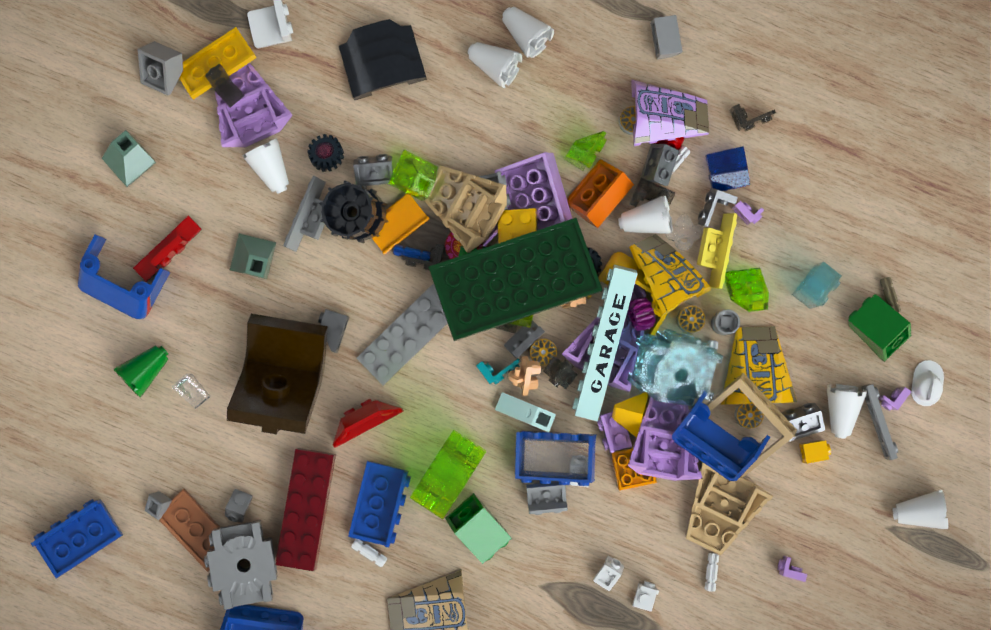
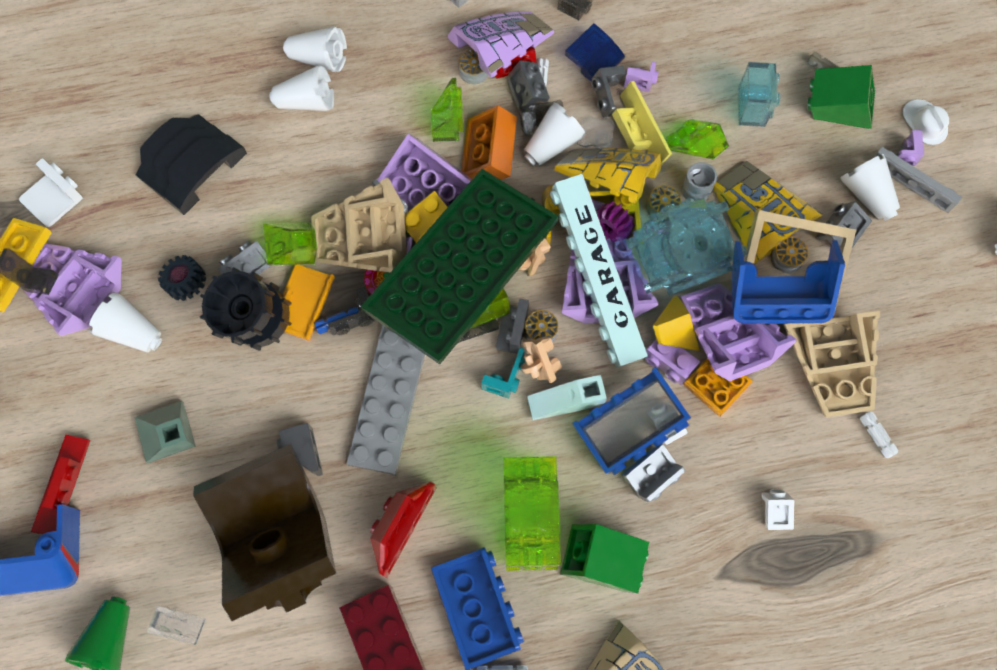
camera: 30 degrees left, 15 degrees down
light grey bracket [283,176,326,252] -> none
clear smoke brick [543,356,578,389] -> none
white bracket [632,581,659,612] -> none
lavender bracket [778,555,807,582] -> none
yellow brick [799,440,831,464] -> none

